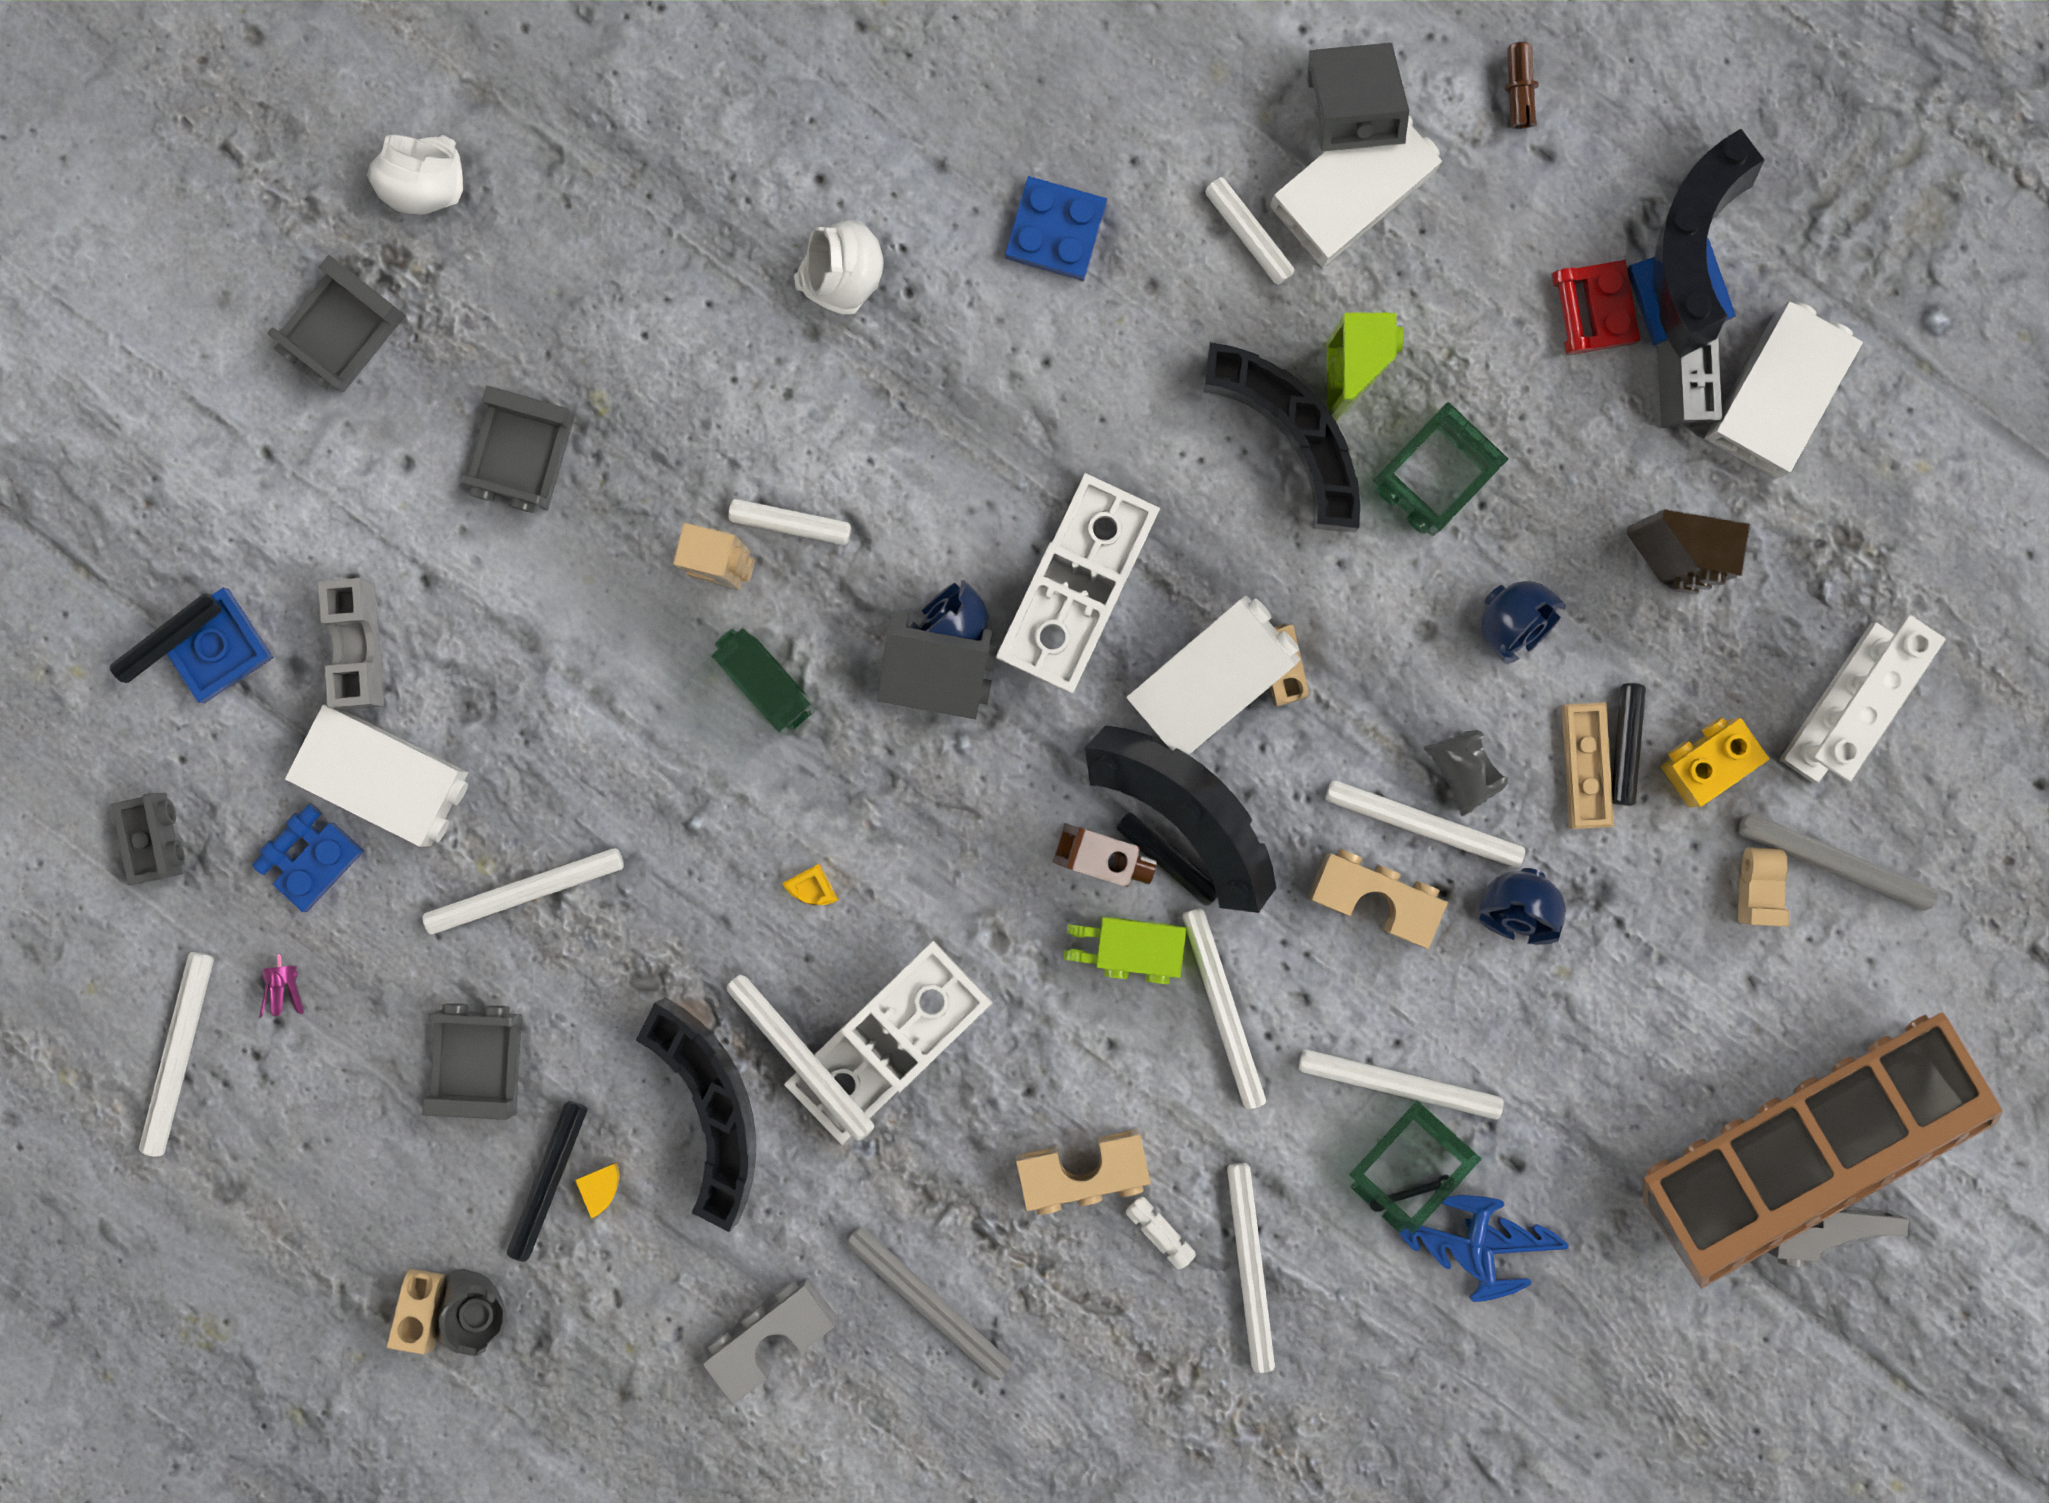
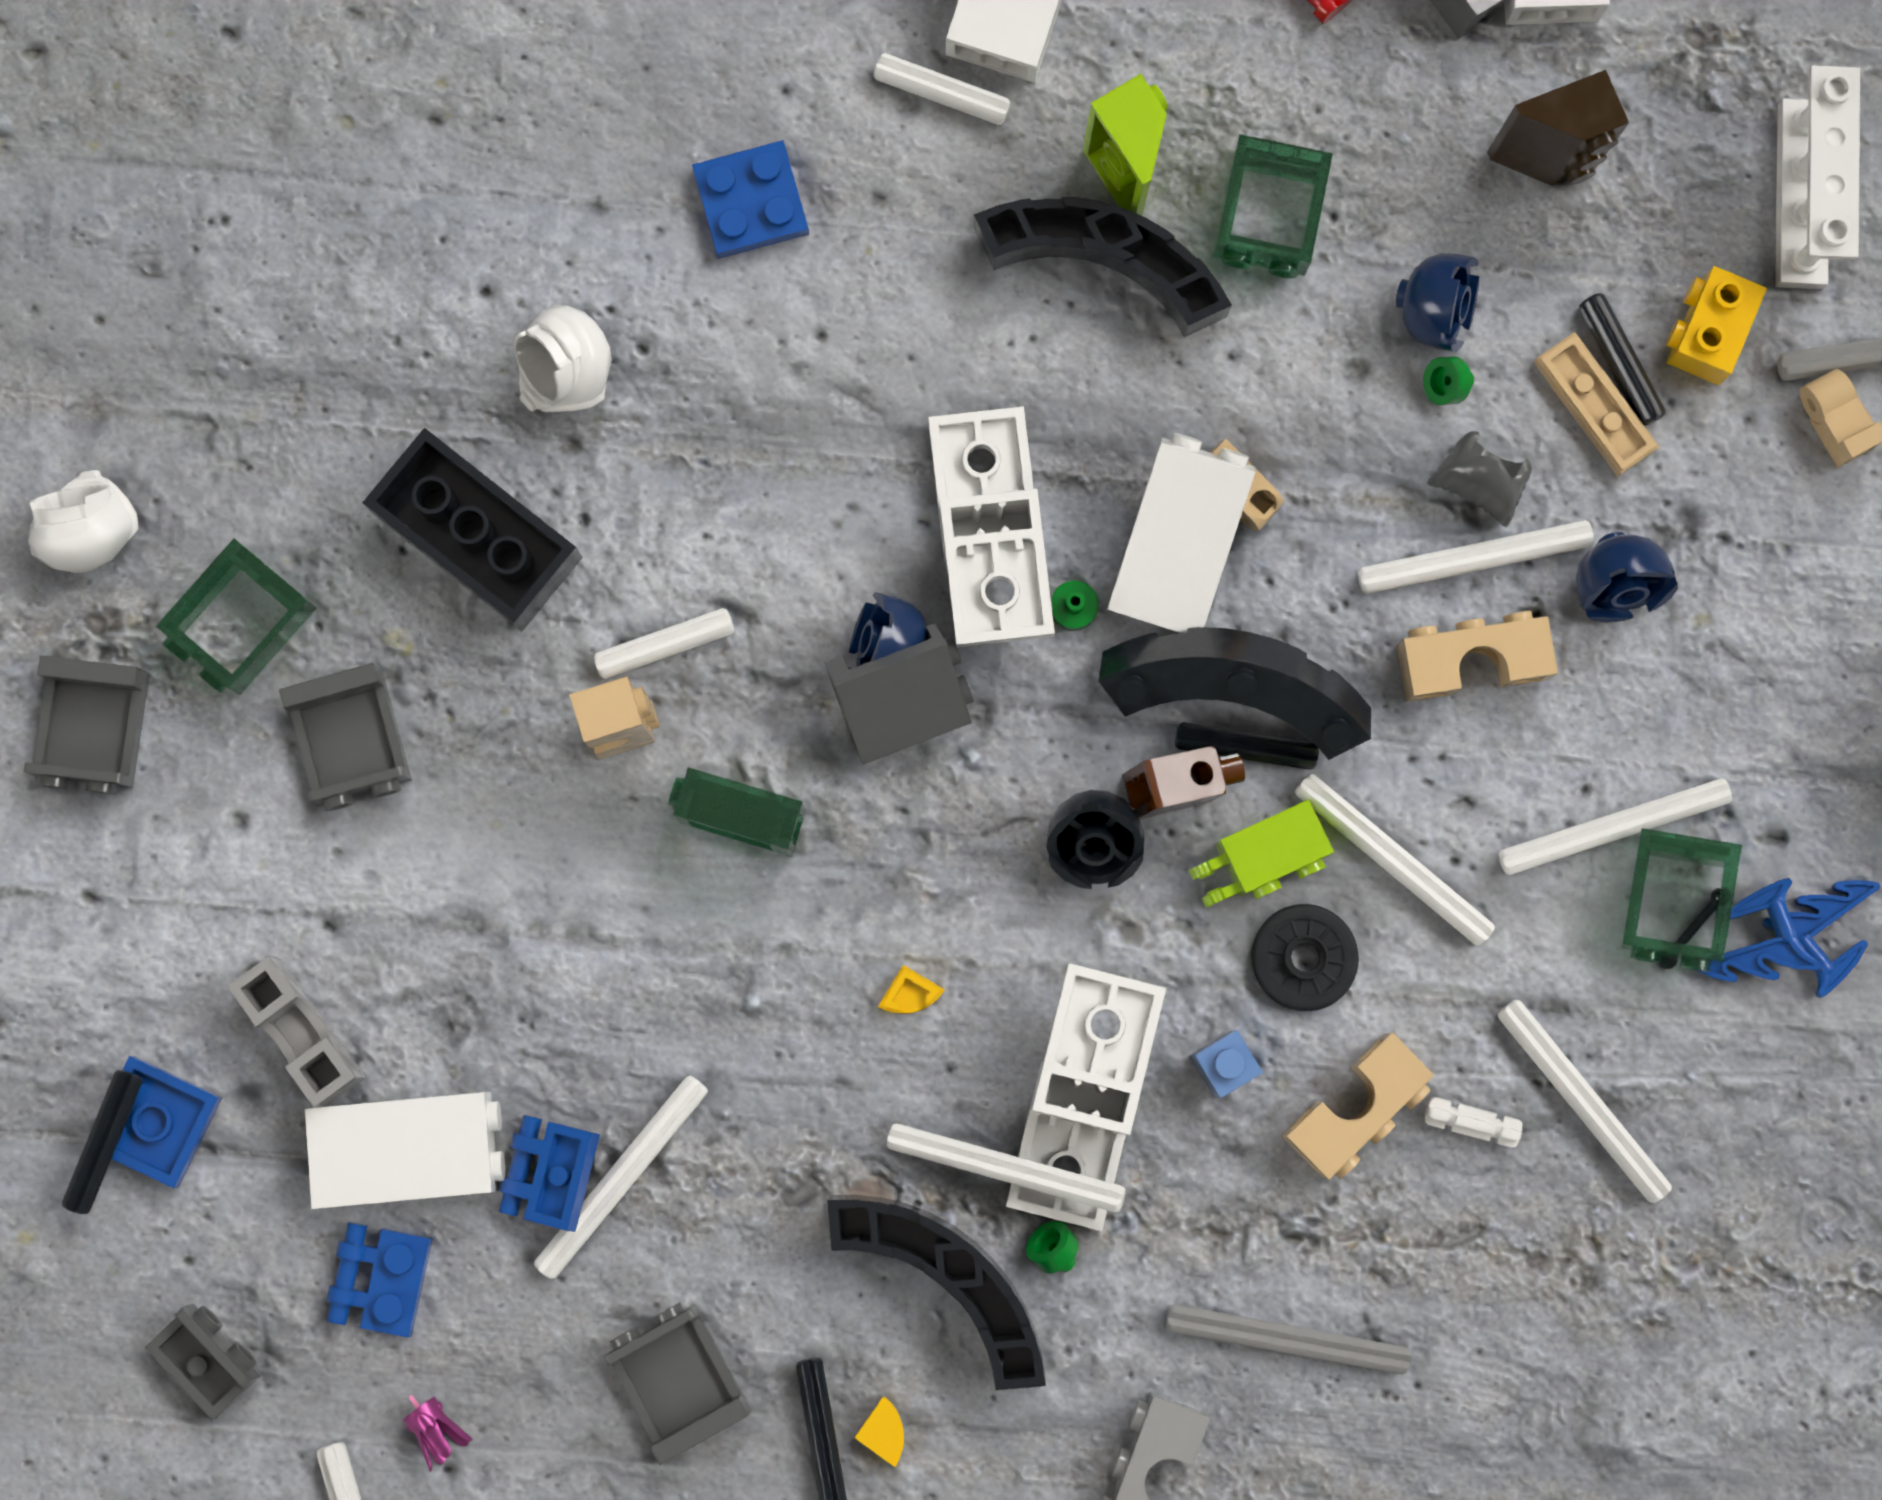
camera: 35 degrees left, 5 degrees down
none -> clear green window [156,538,317,695]
none -> black brick [362,427,583,632]
none -> blue plate [498,1115,600,1232]
none -> green tile [1026,1221,1079,1274]
none -> black cylinder [1046,789,1145,889]
none -> green tile [1051,580,1099,631]
none -> medium blue brick [1190,1030,1263,1098]
none -> black wheel [1251,904,1359,1011]
none -> green tile [1423,356,1474,405]

